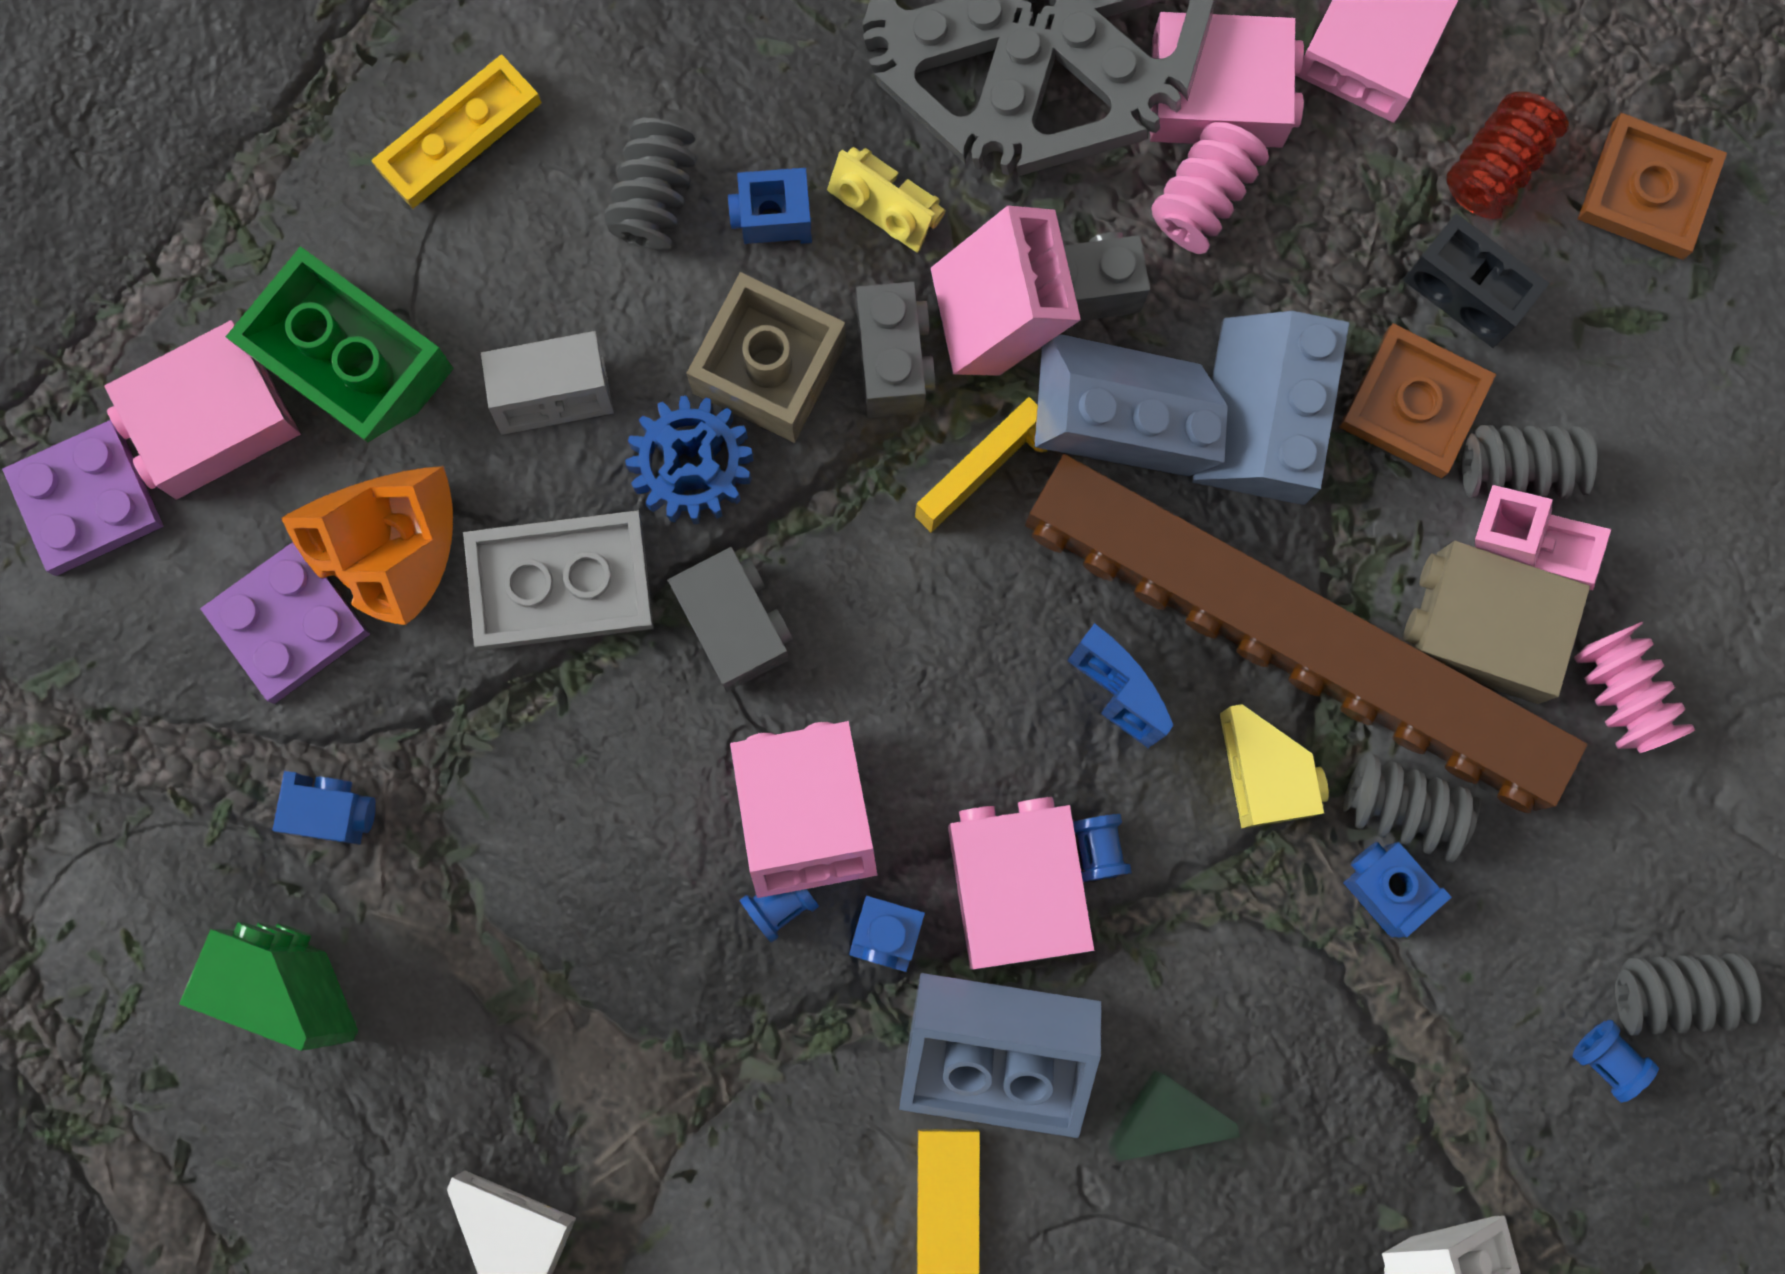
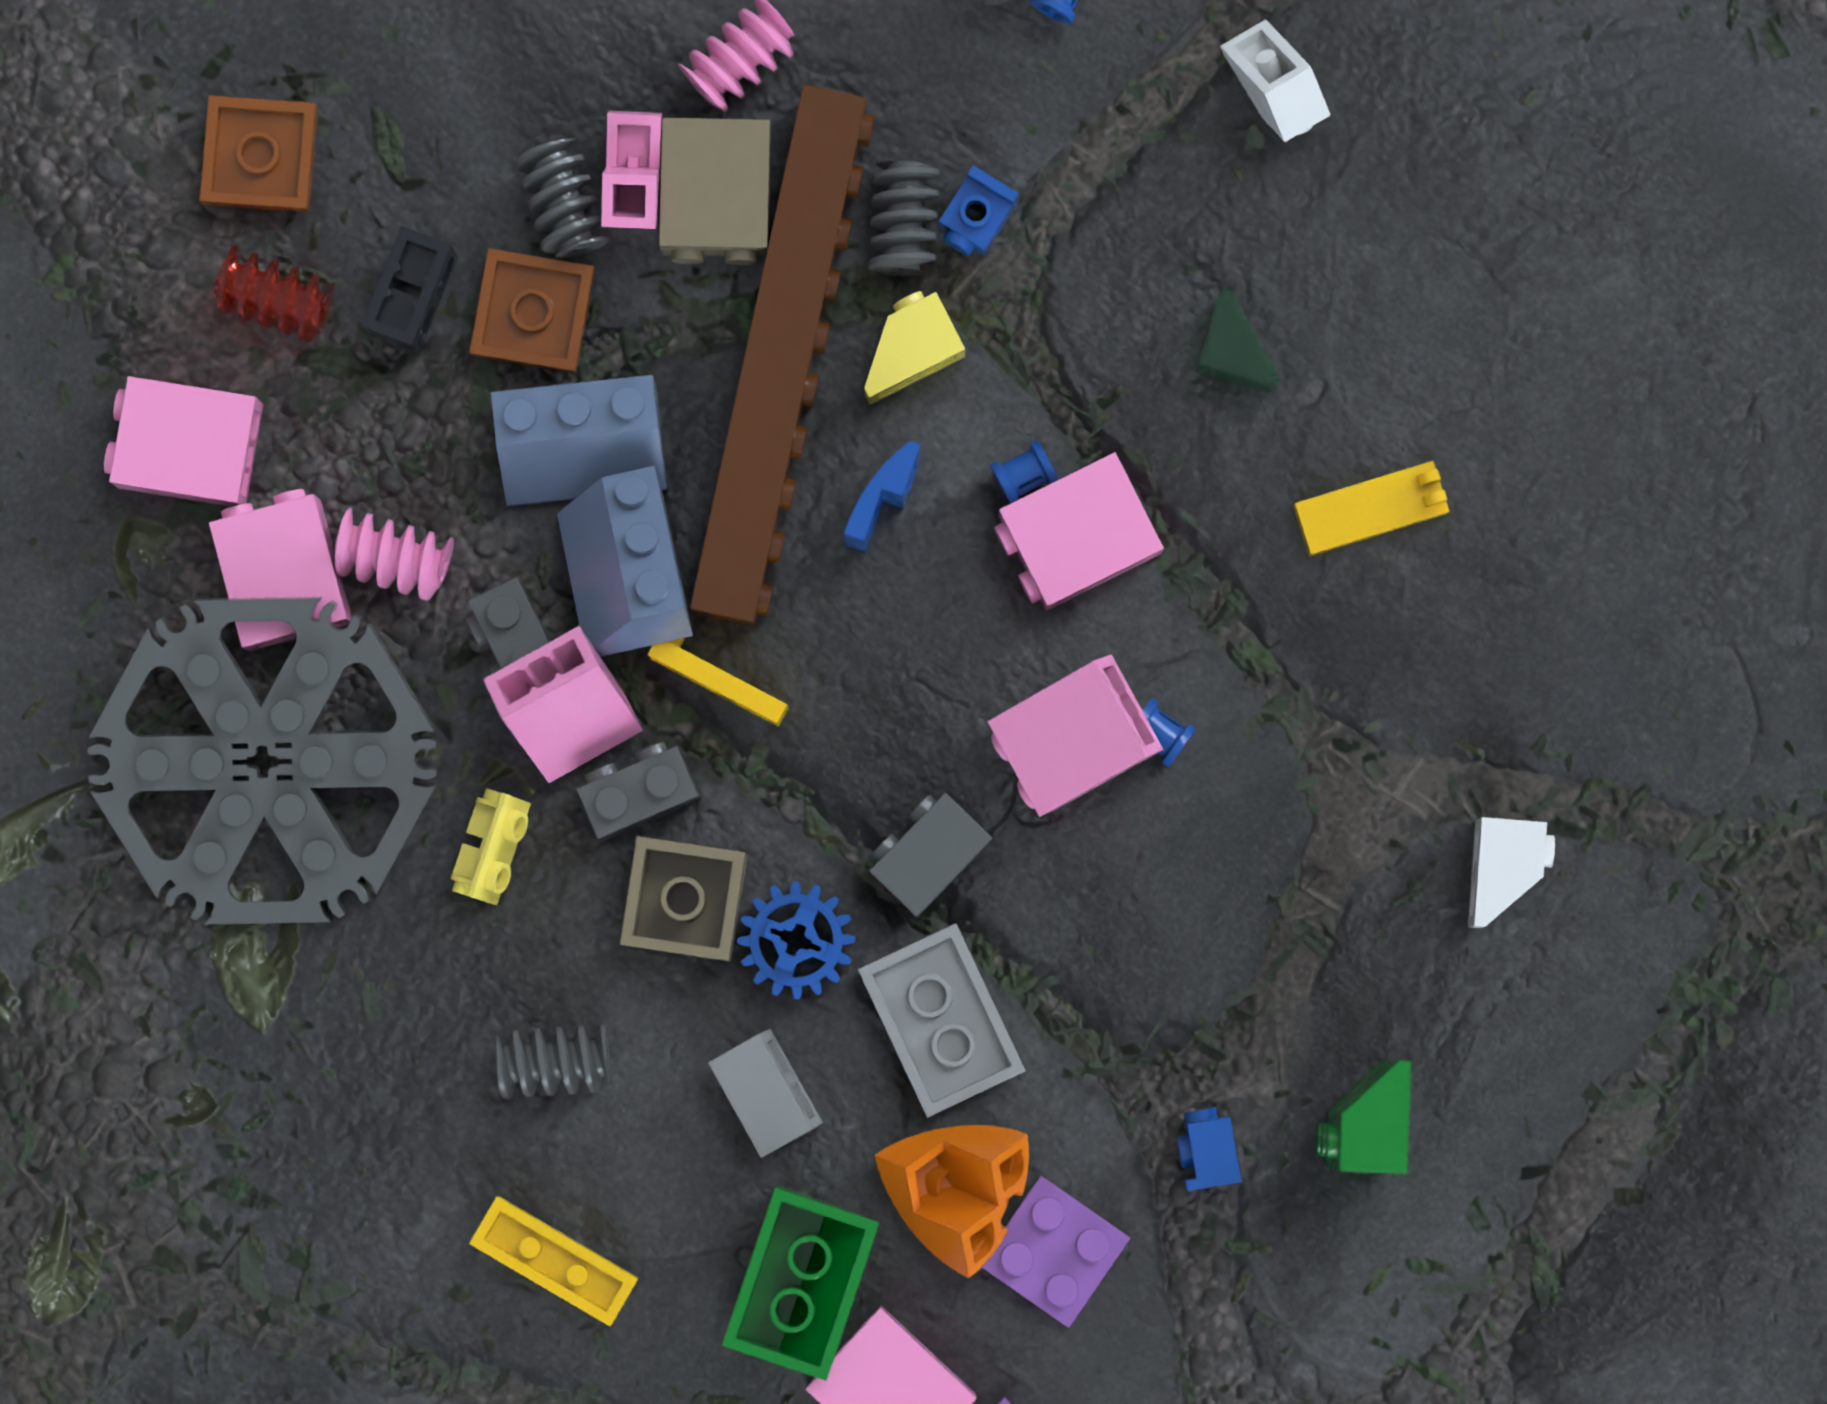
camera: 100 degrees left, 5 degrees up
blue brick [728,167,812,244] -> none
blue brick [849,896,925,972] -> none
sand blue slope [899,973,1101,1138] -> none

